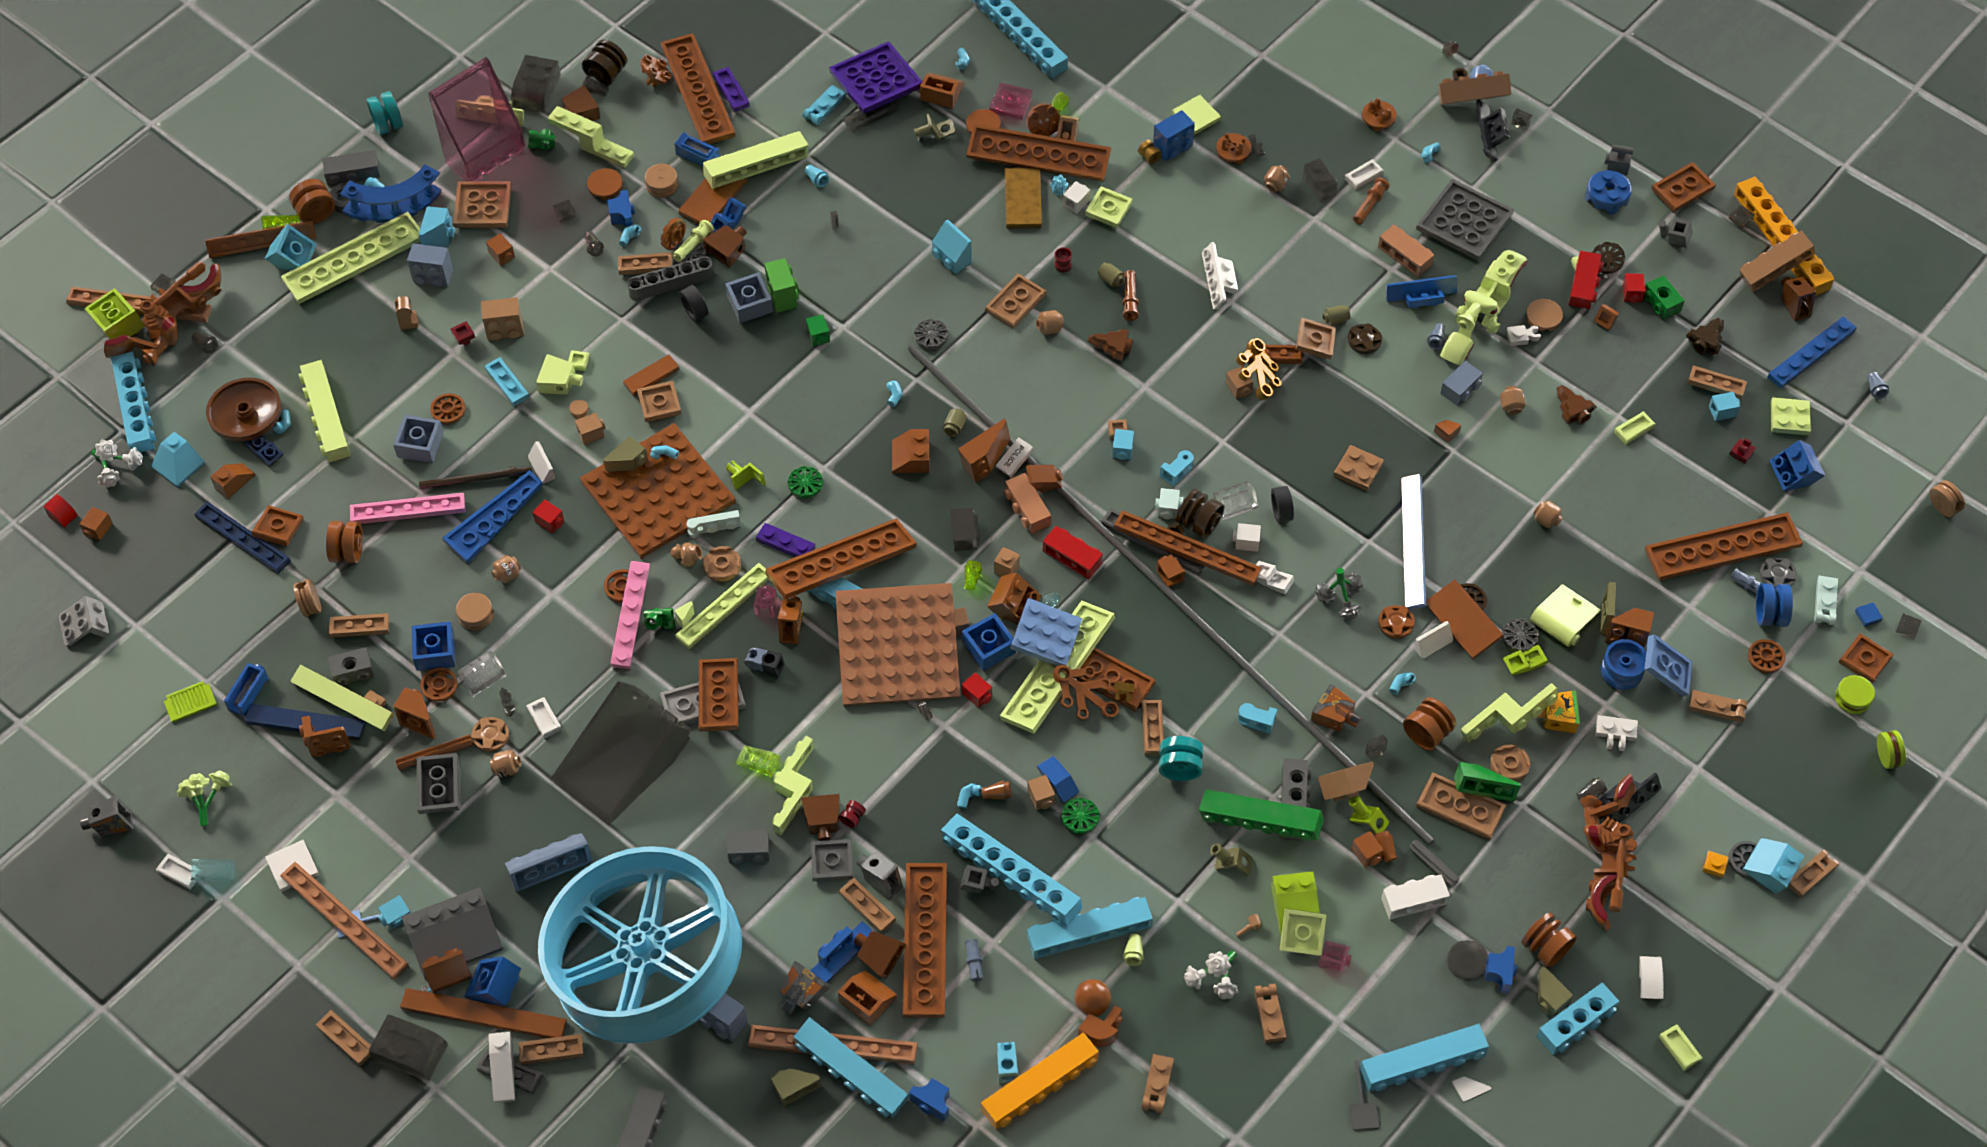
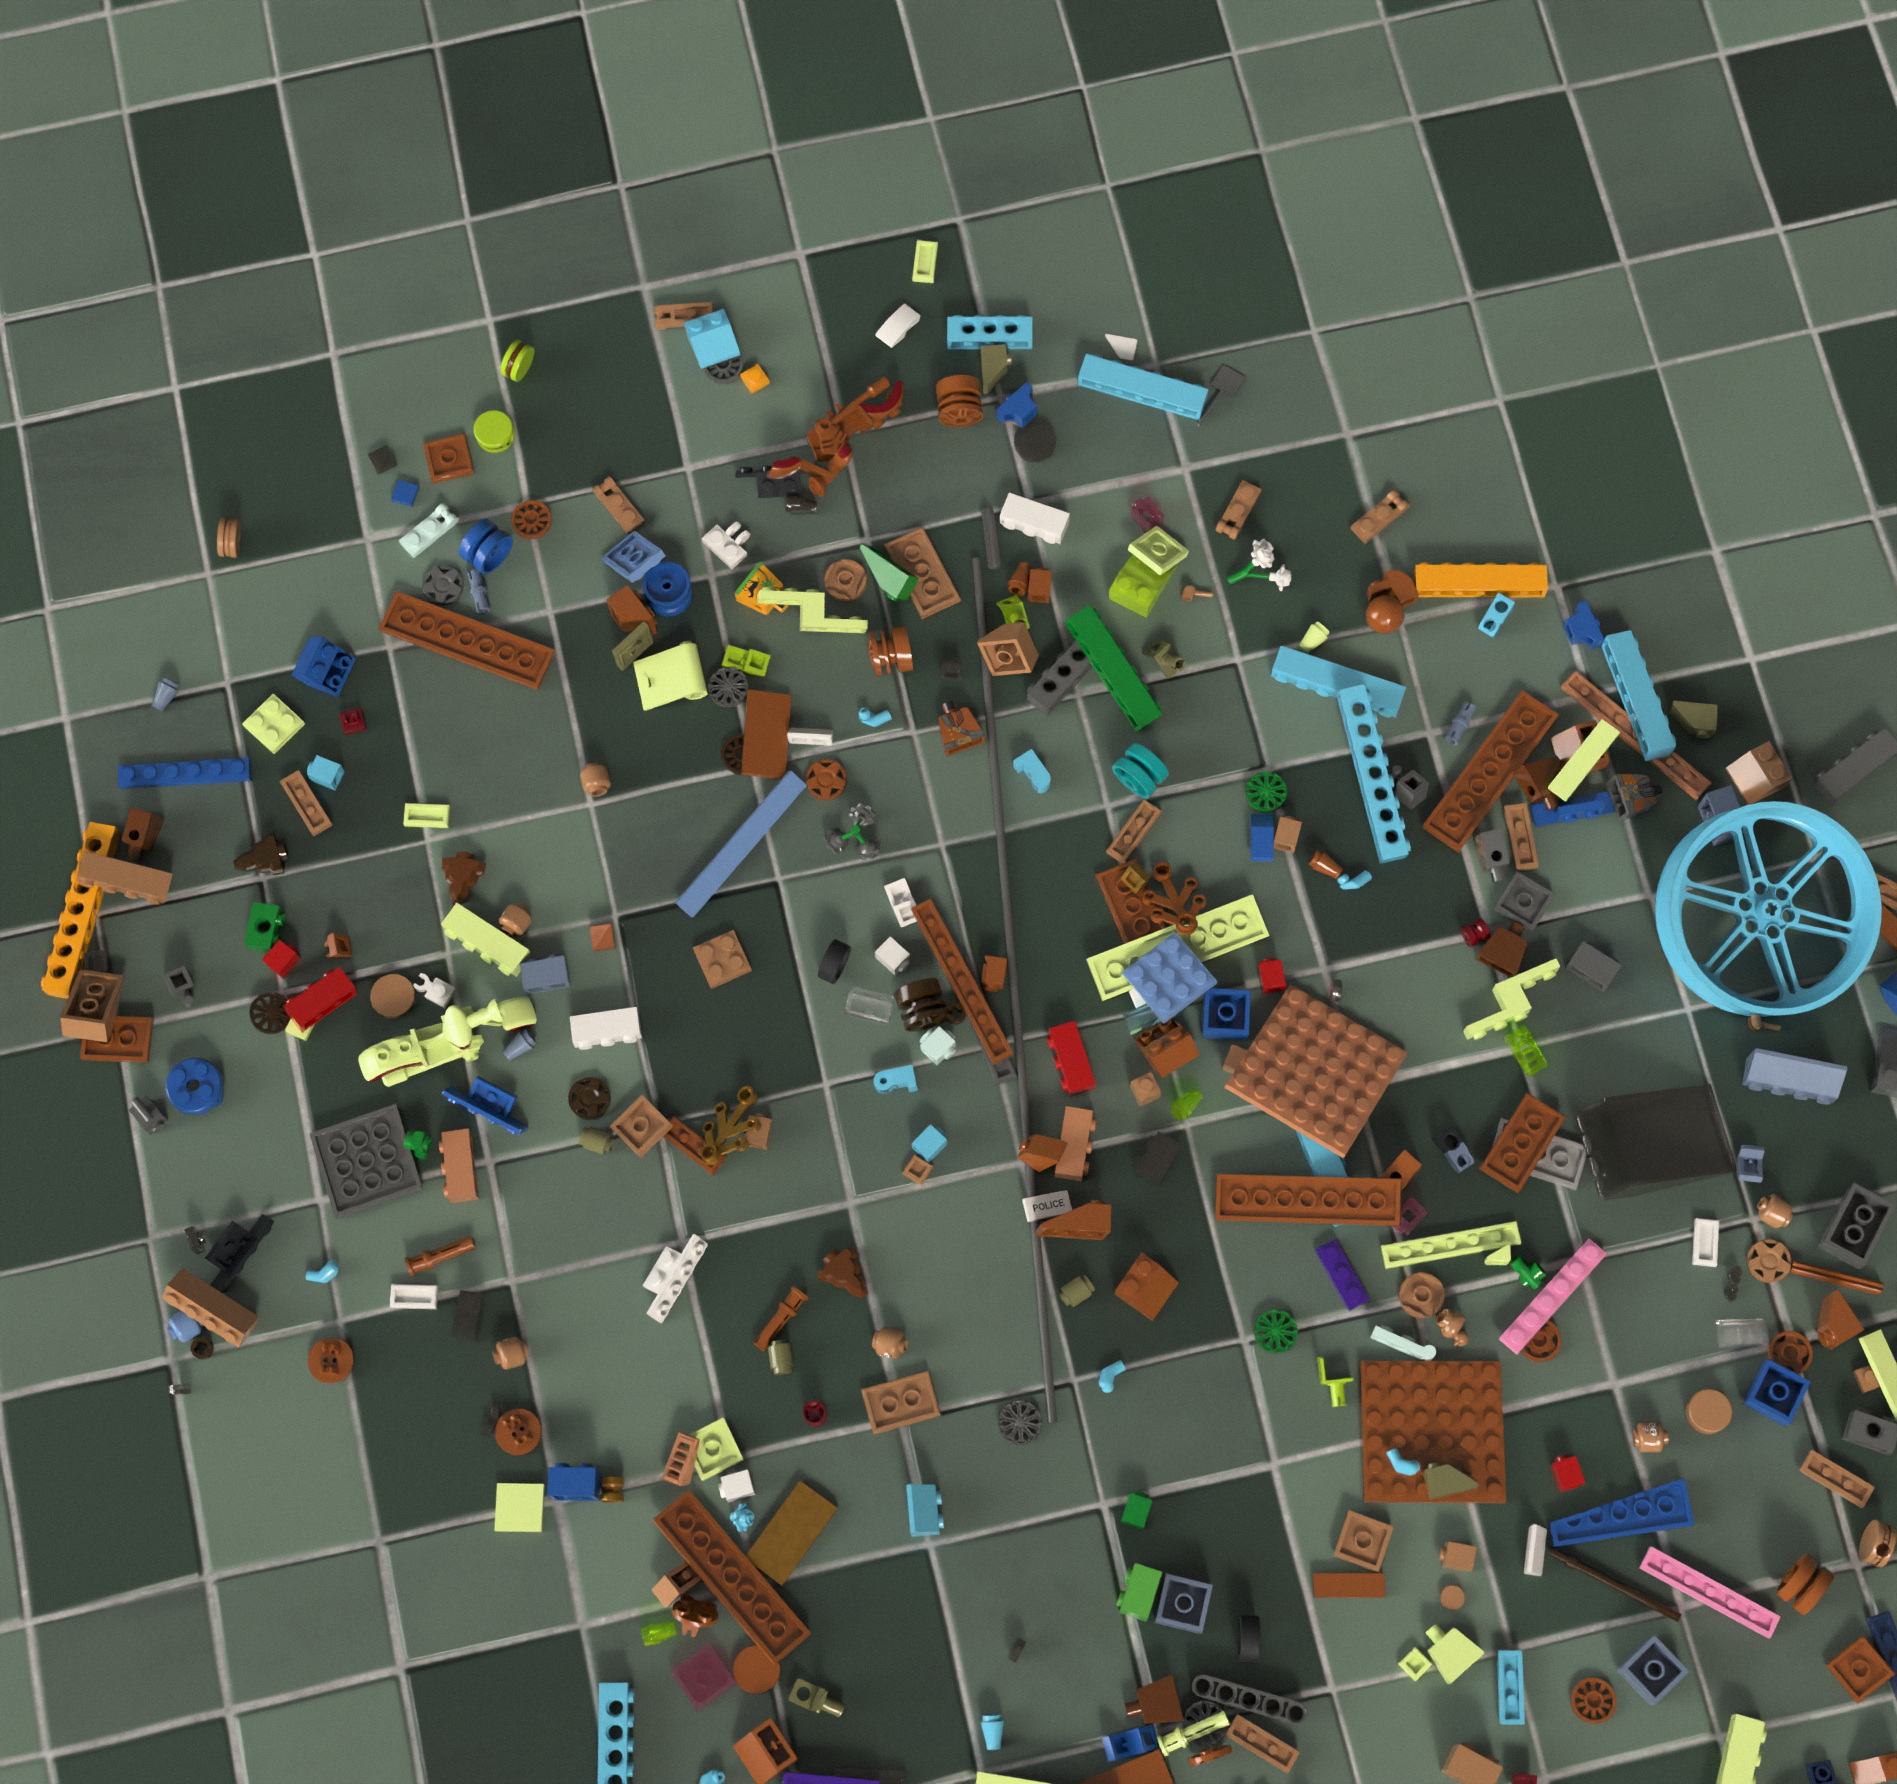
camera: 140 degrees left, 15 degrees up
none -> medium nougat slope [60,969,124,1042]
none -> green plate [404,1130,431,1160]
none -> yellowish green brick [441,903,532,977]
none -> white brick [570,1007,642,1050]
none -> nougat slope [662,1432,700,1486]
none -> yellowish green tile [1548,719,1620,801]
none -> medium nougat slope [1726,741,1792,805]
none -> sand blue bracket [1737,1145,1765,1183]

